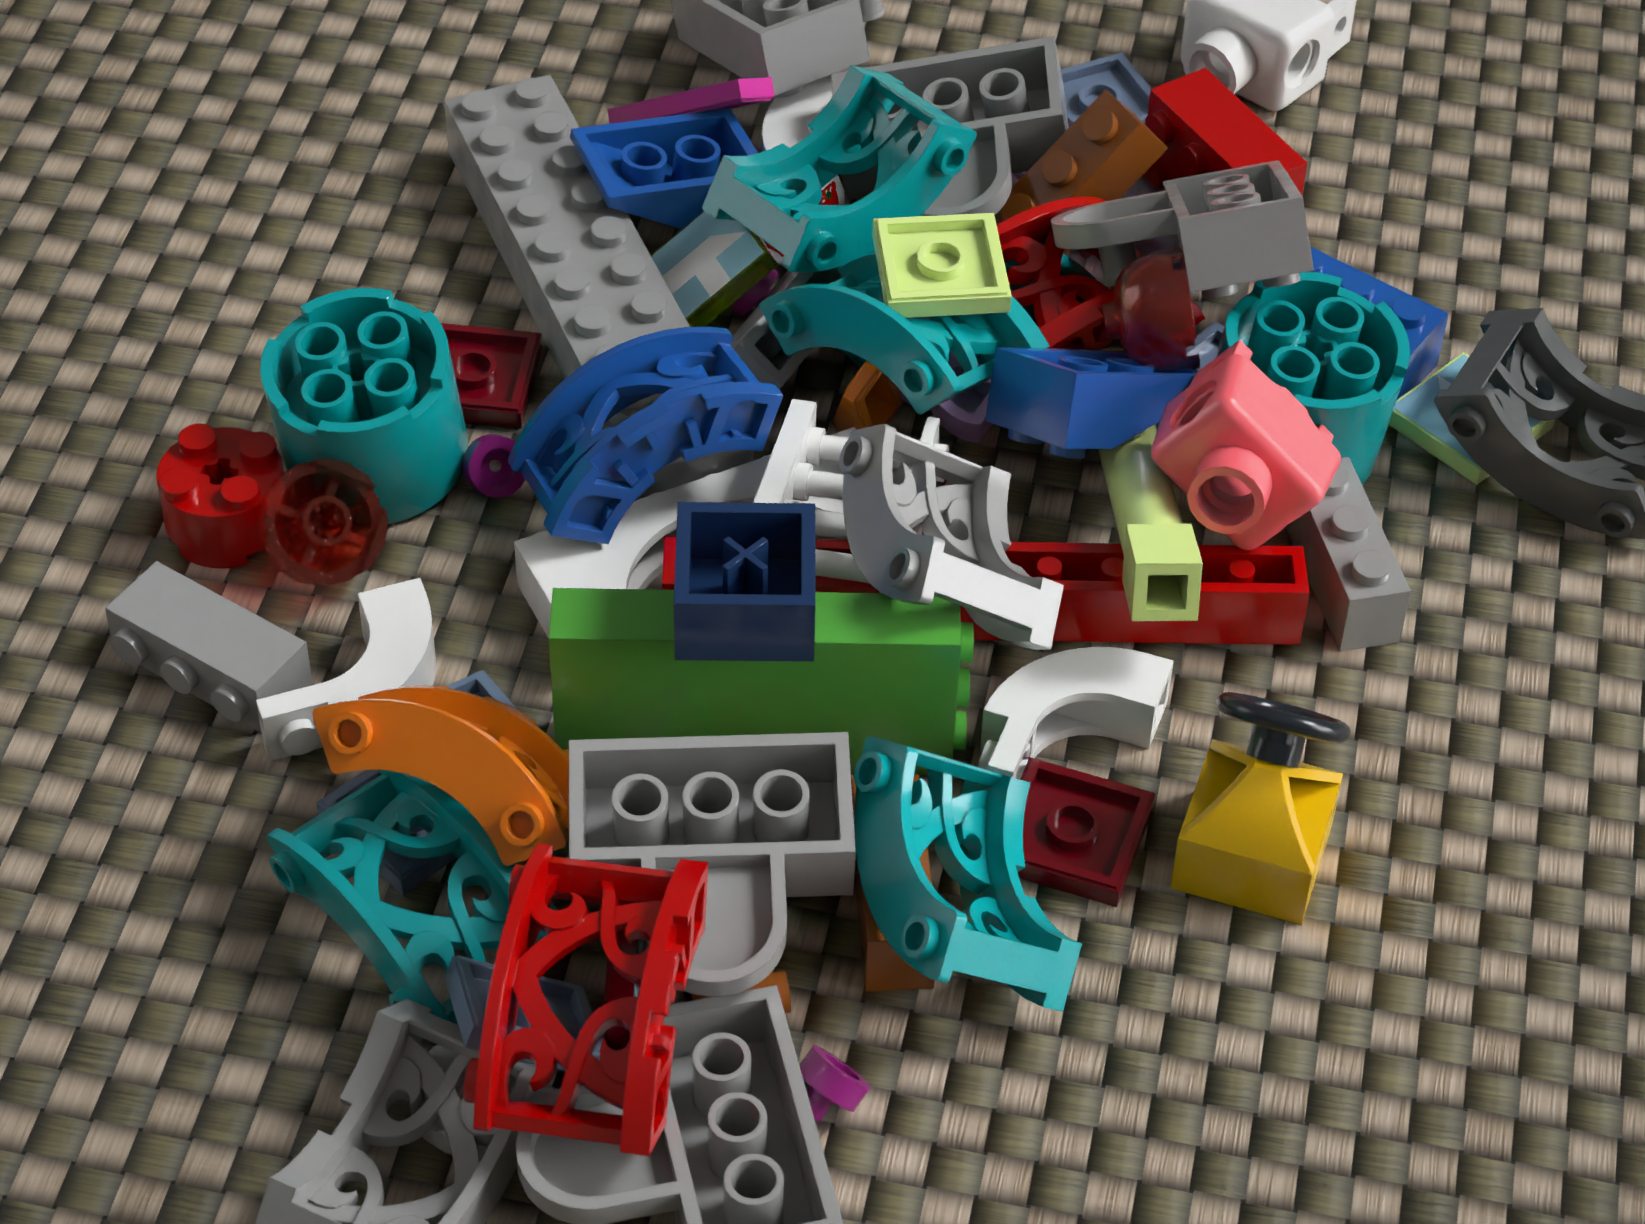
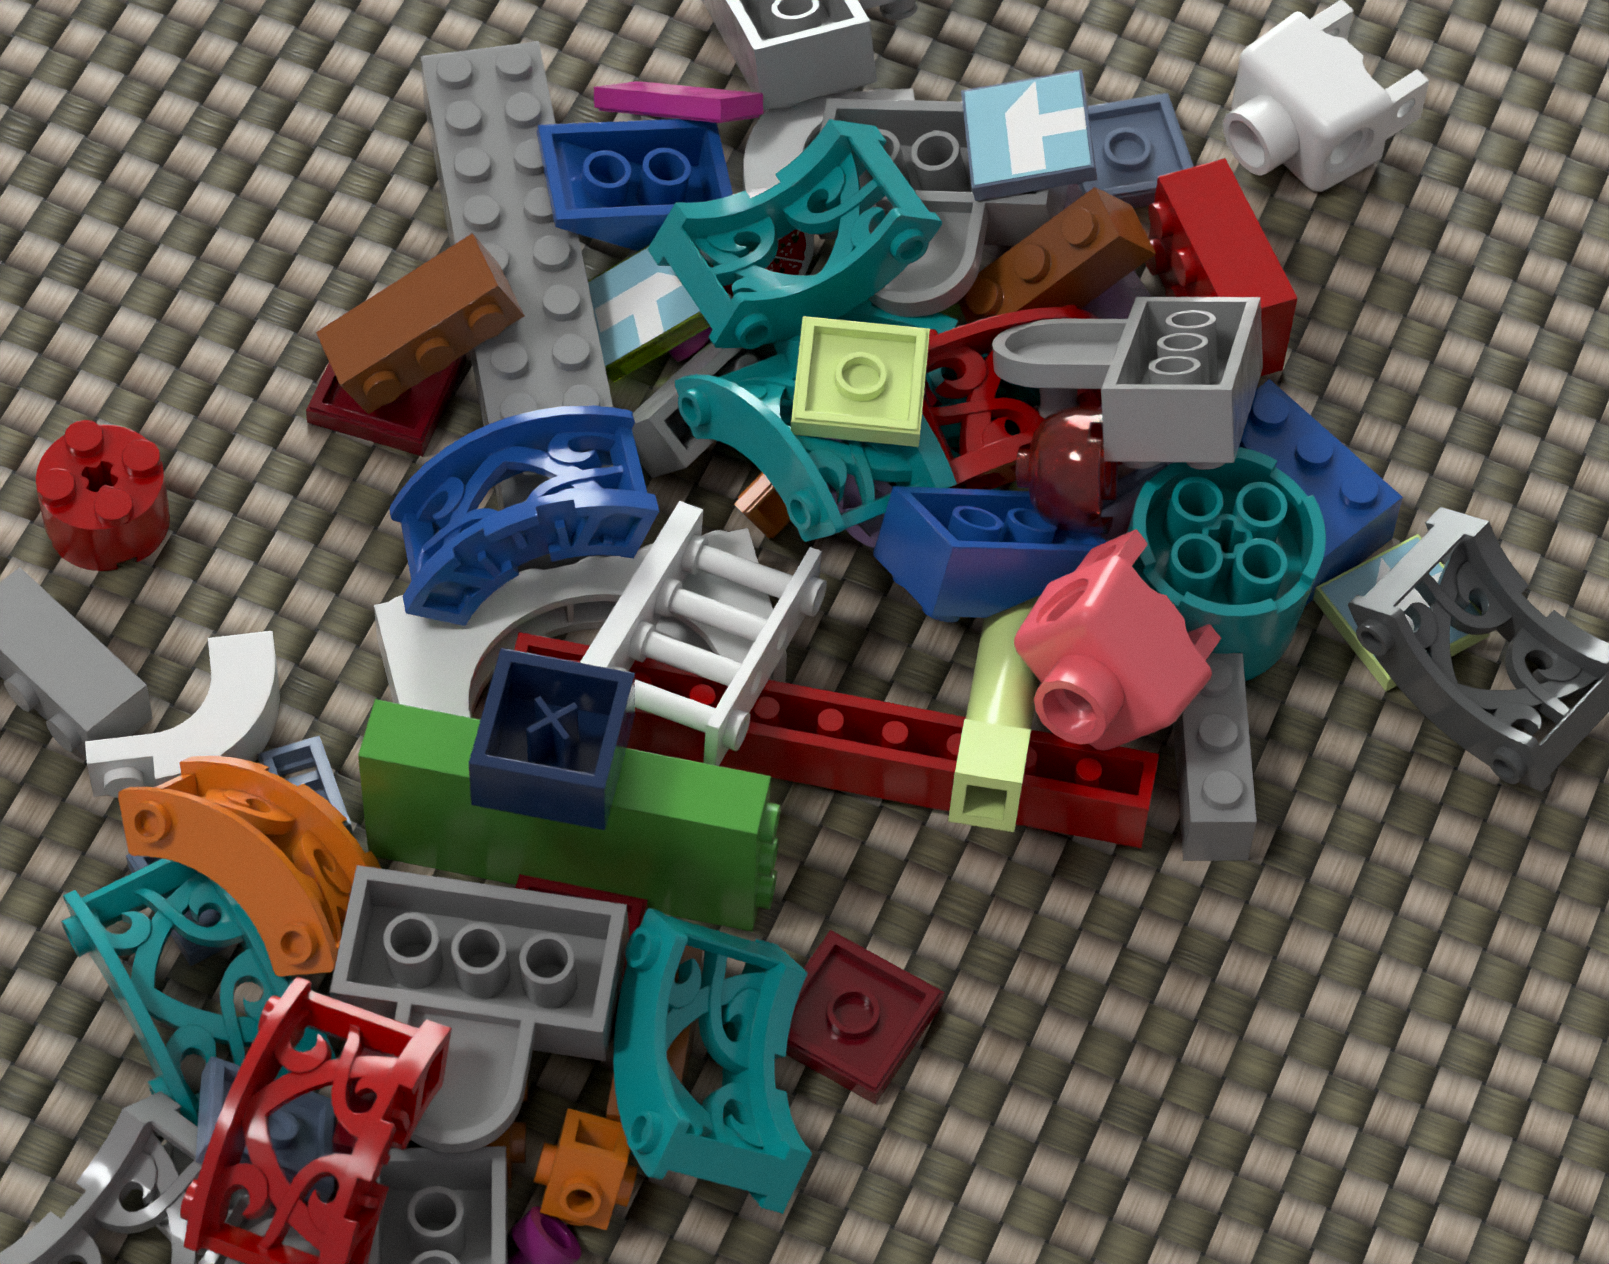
camera: 10 degrees right, 10 degrees up
clear red cylinder [256,458,388,587] -> none
teal brick [260,288,469,526] -> none
magenta tile [462,434,526,498] -> none
light grey fence [839,424,1064,650] -> none
white arch [978,647,1173,779] -> none
yellow piece [1170,692,1351,925] -> none
none -> dark orange brick [316,233,525,415]
none -> orange brick [533,1108,638,1230]
none -> tile [961,69,1097,201]

